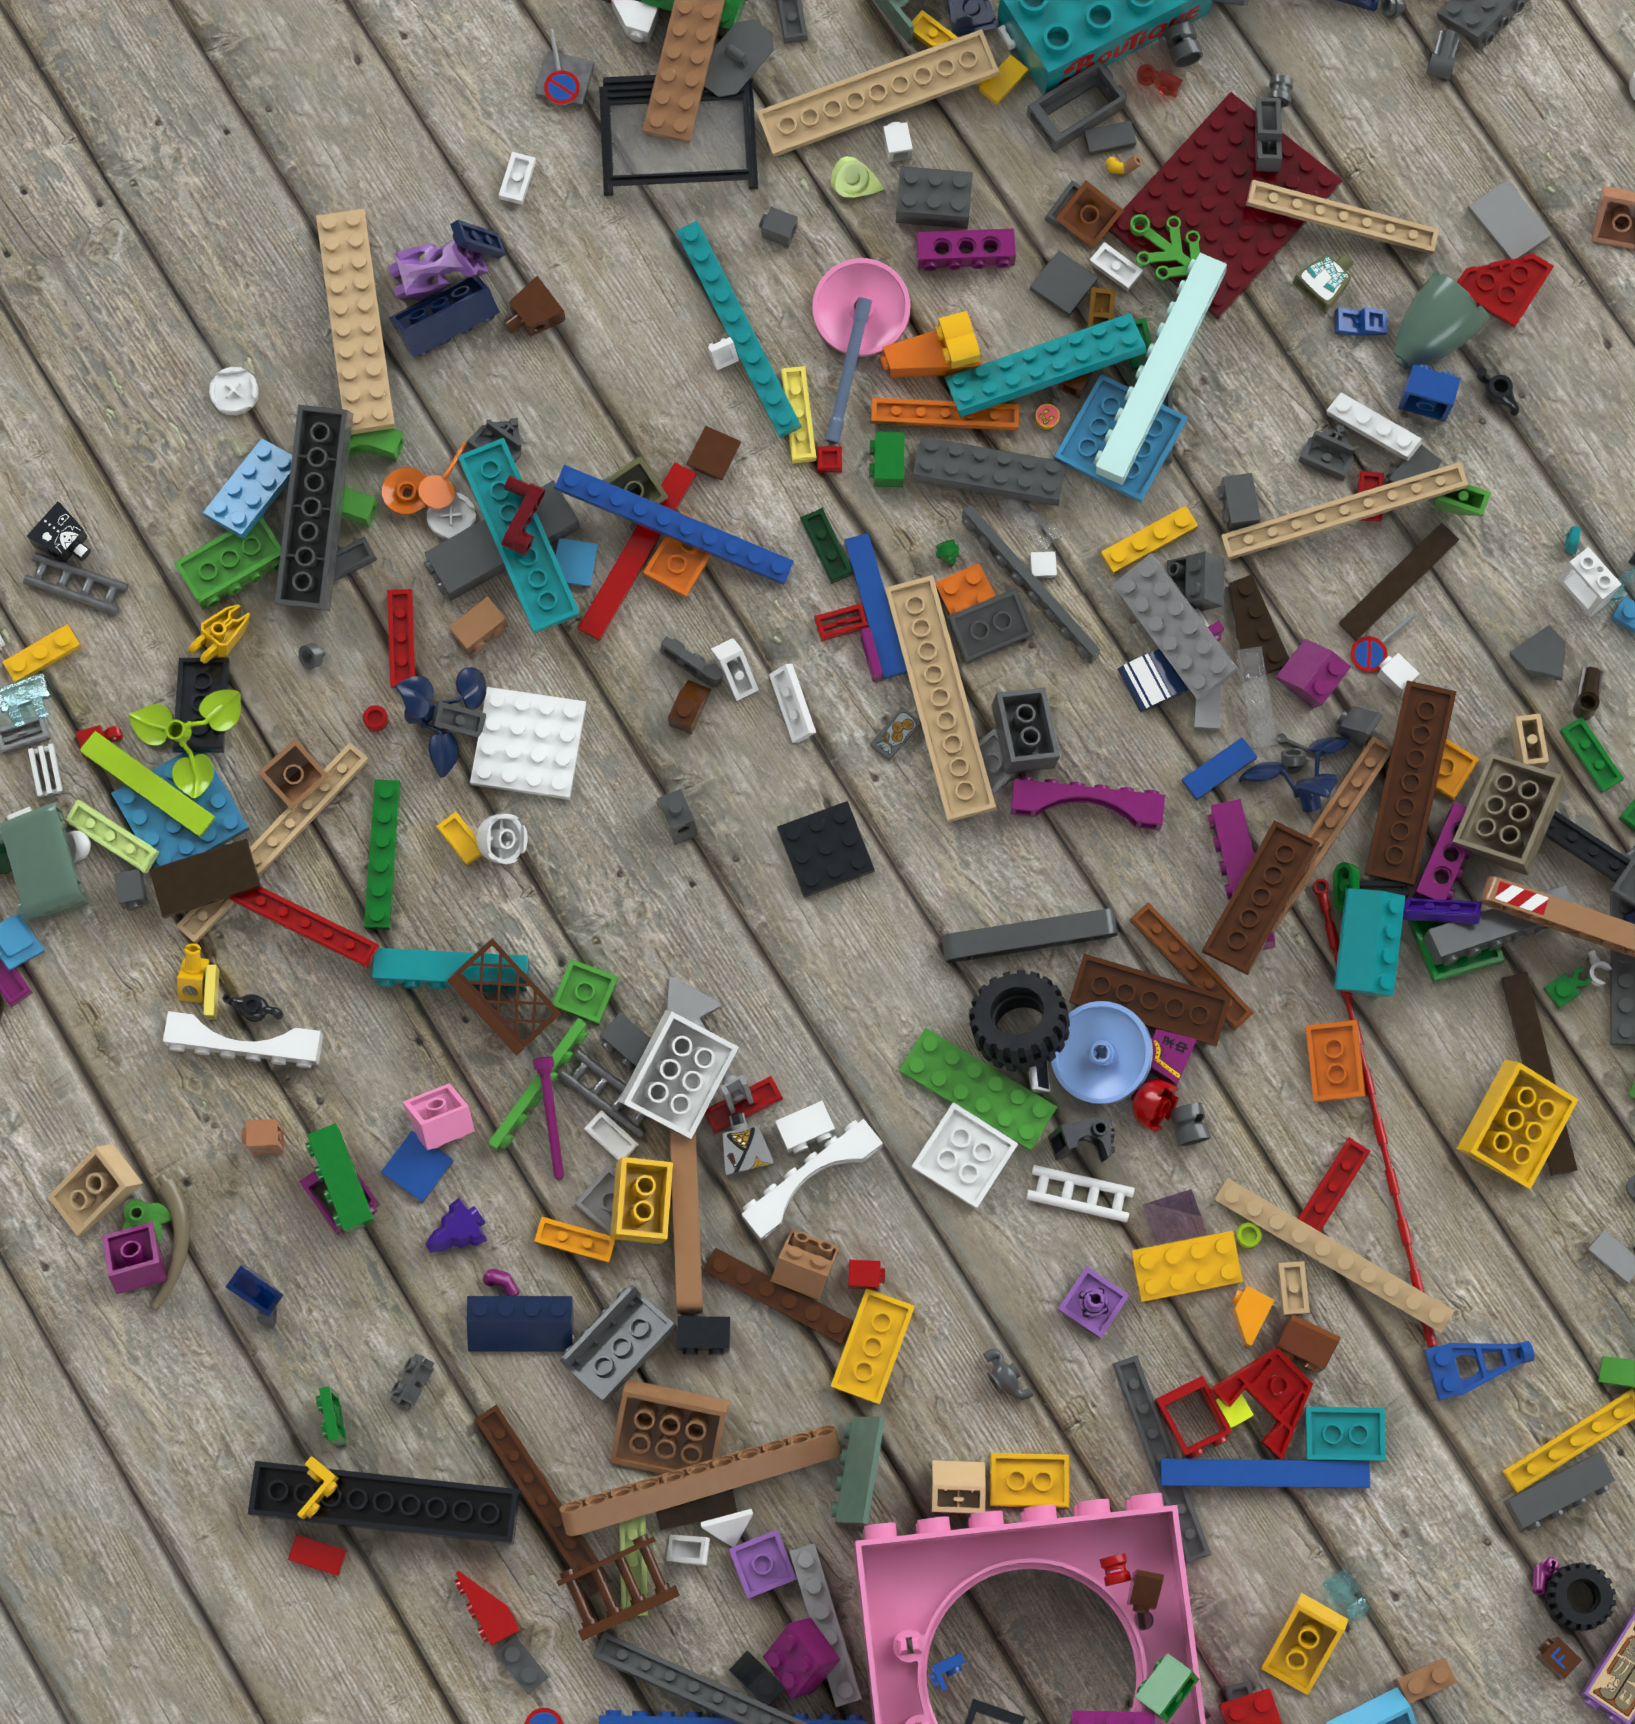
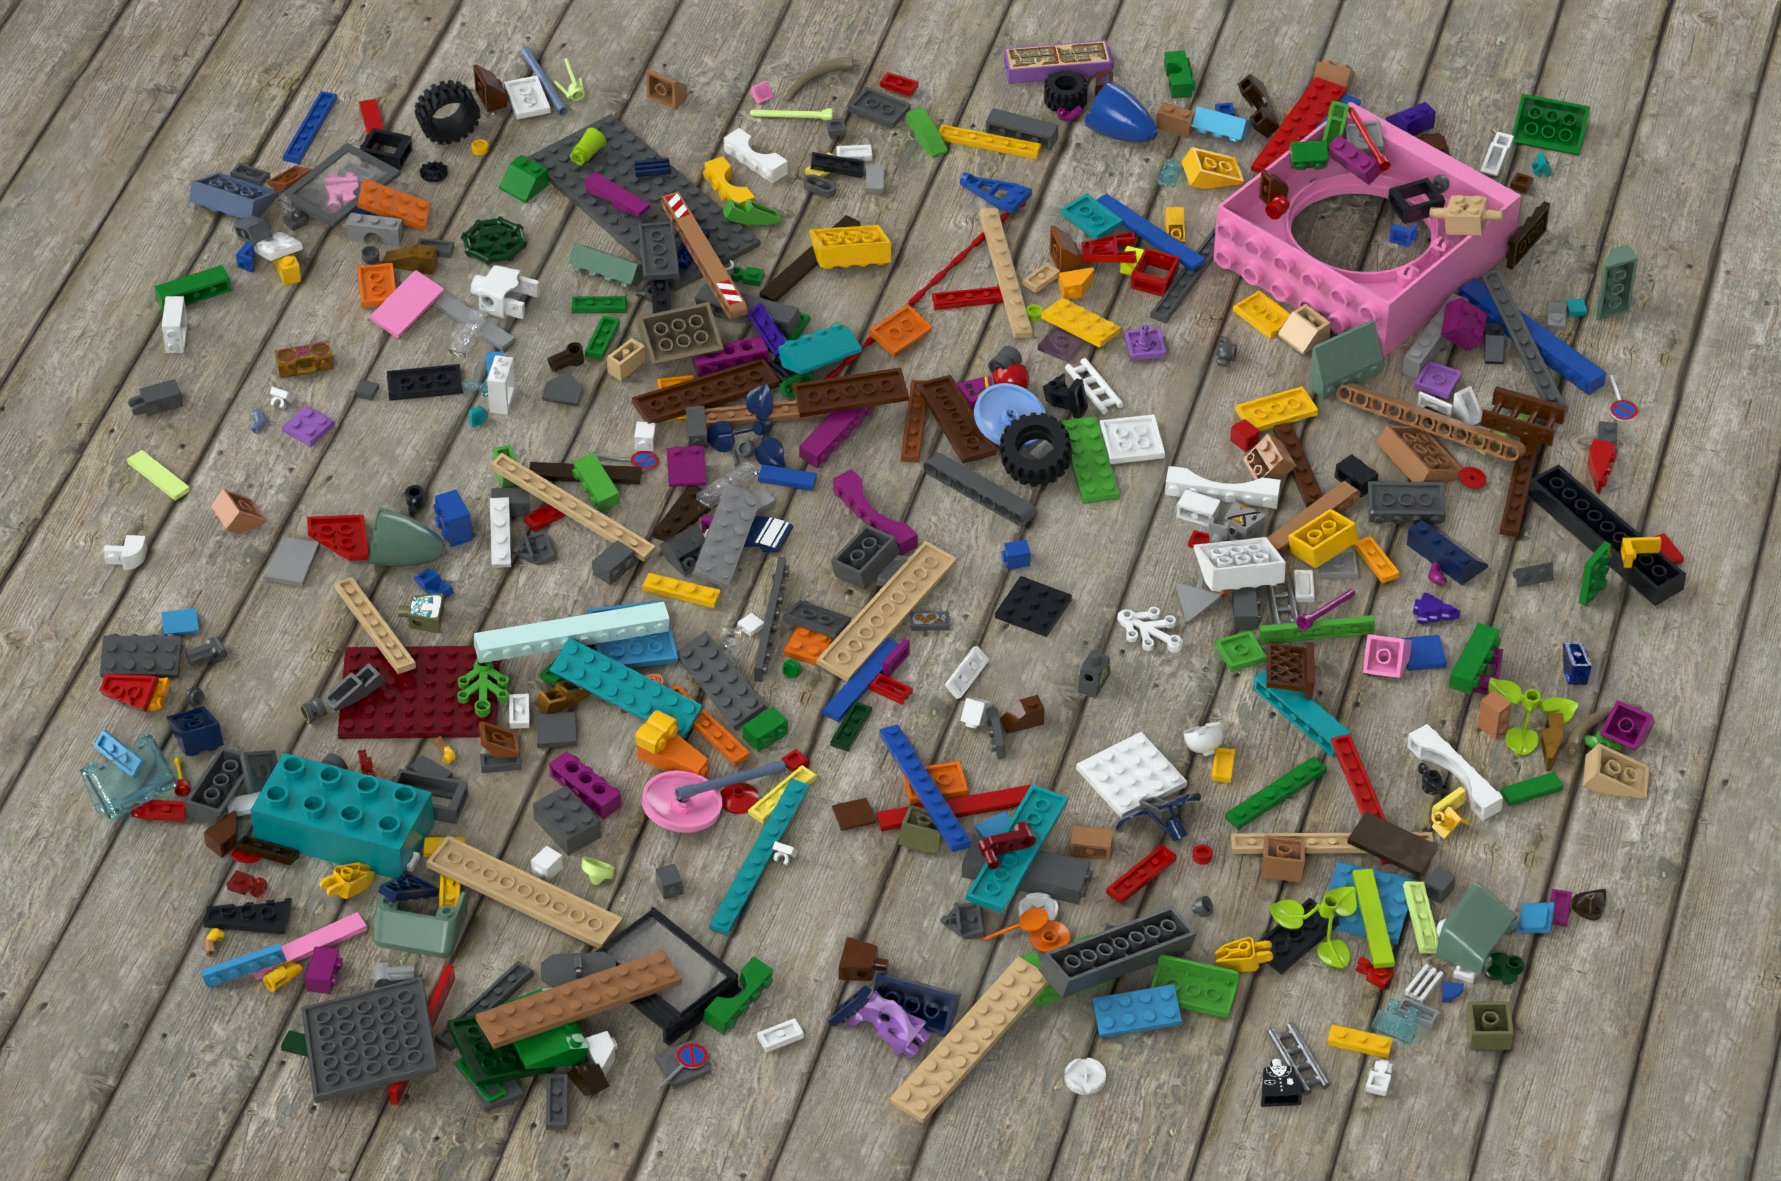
camera: 130 degrees left, 30 degrees down
none -> dark azure piece [161,608,199,636]
none -> bright green brick [572,452,620,512]
none -> green arch [703,956,773,1034]
none -> red dish [720,782,759,814]
none -> blue brick [1001,540,1031,570]
none -> blue cylinder [1085,81,1158,142]
none -> white plant [1117,607,1183,653]
none -> yellow slope [1164,207,1185,243]
none -> blue tile [1442,982,1464,1002]
none -> red piece [1459,467,1486,489]
none -> lime plant [1488,678,1578,756]
none -> green tile [1500,772,1563,806]
none -> pearl gold slope [1540,713,1564,771]

